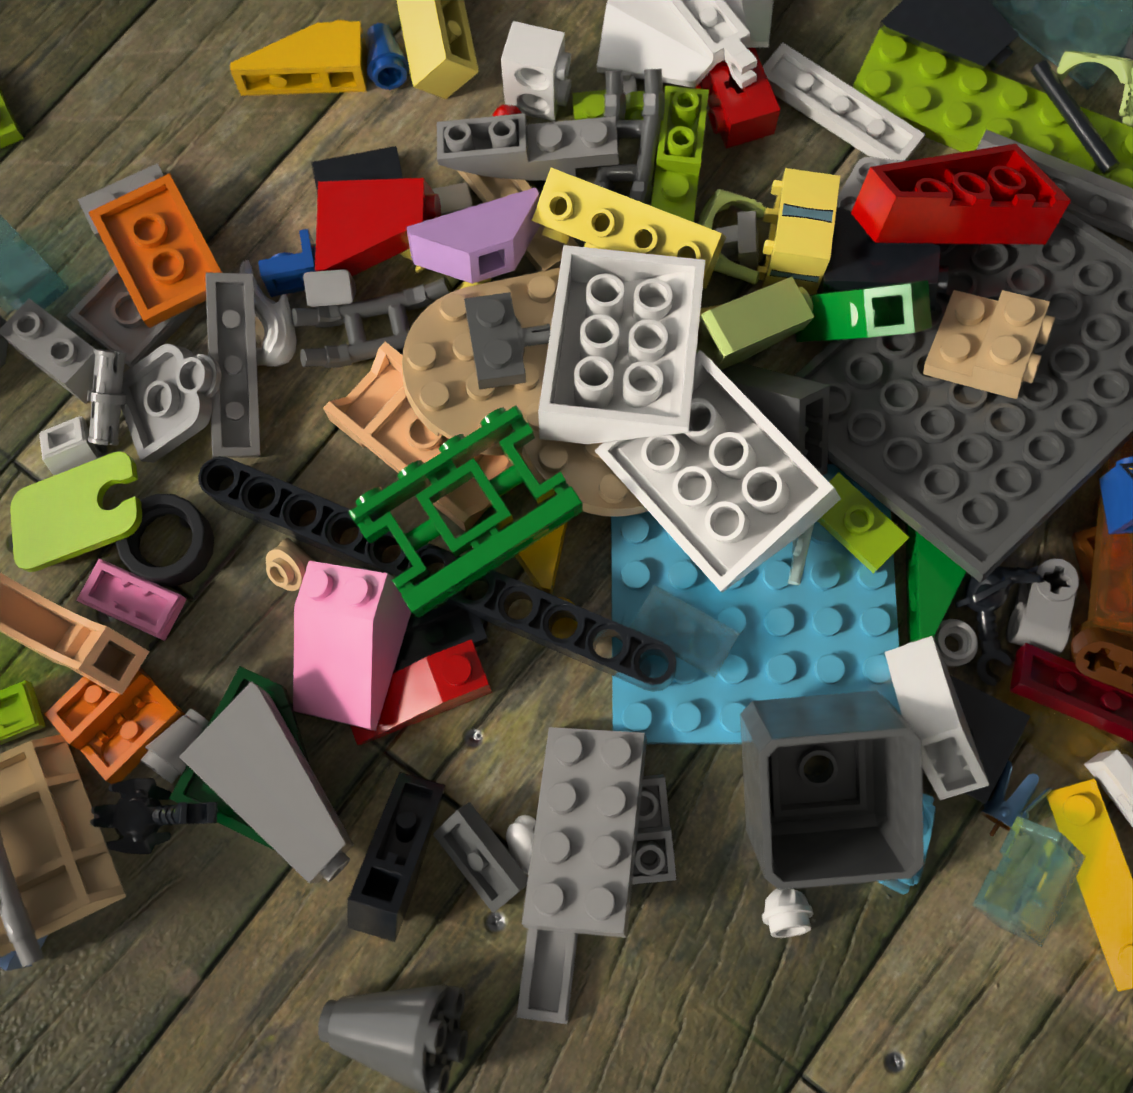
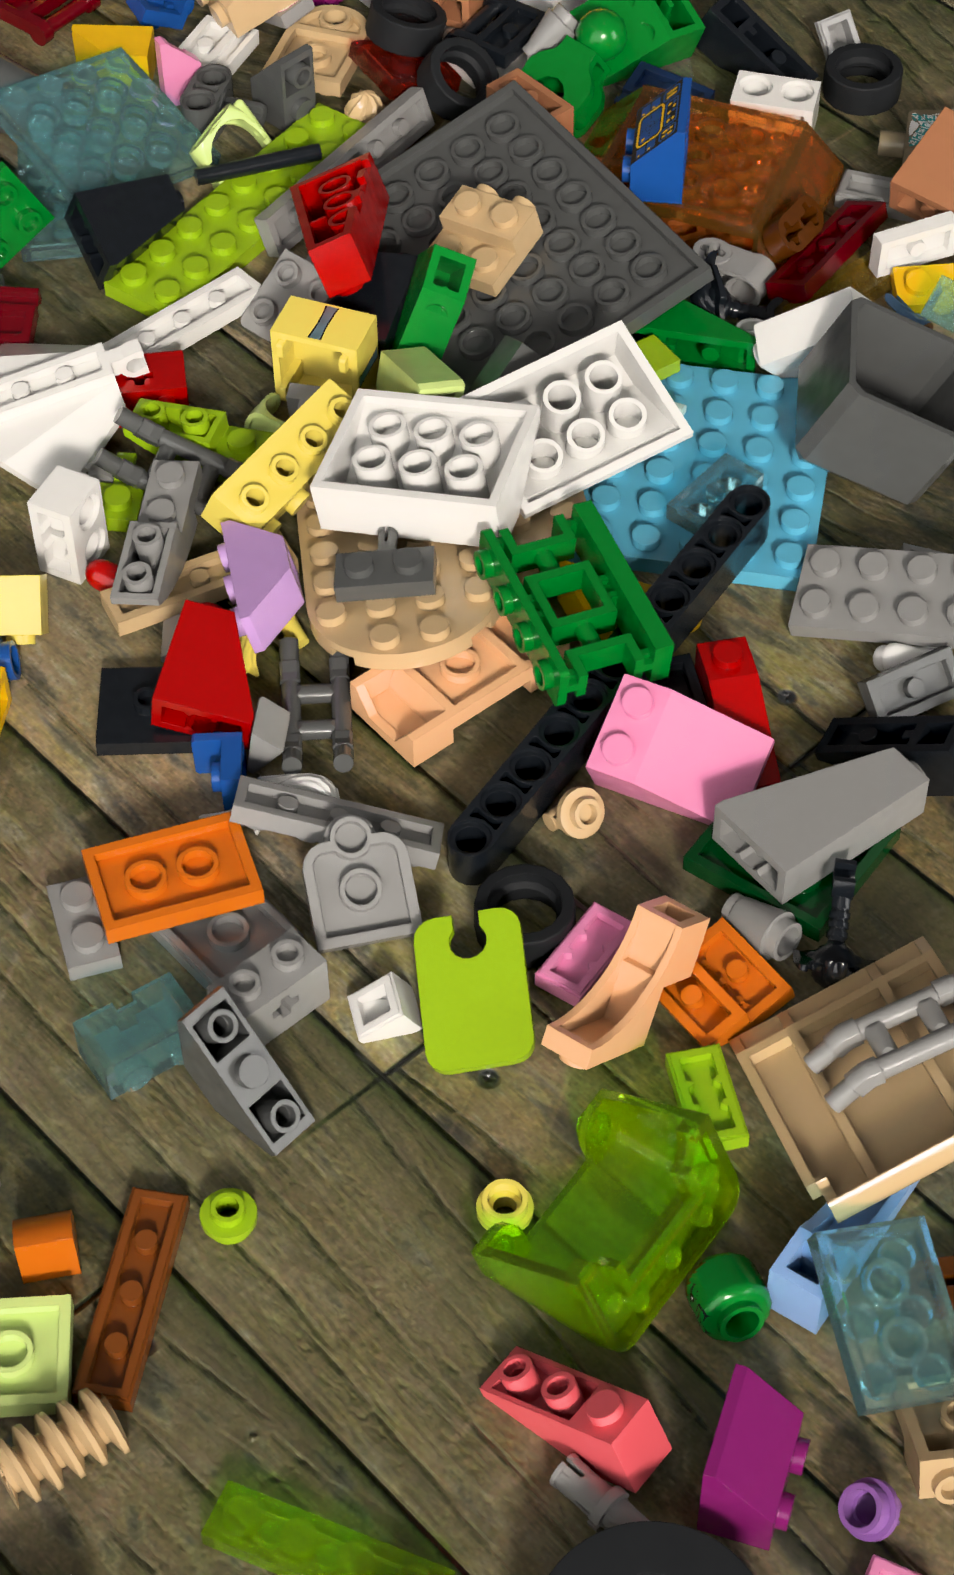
camera: 80 degrees left, 25 degrees down
light grey pin [87,349,126,445] -> none

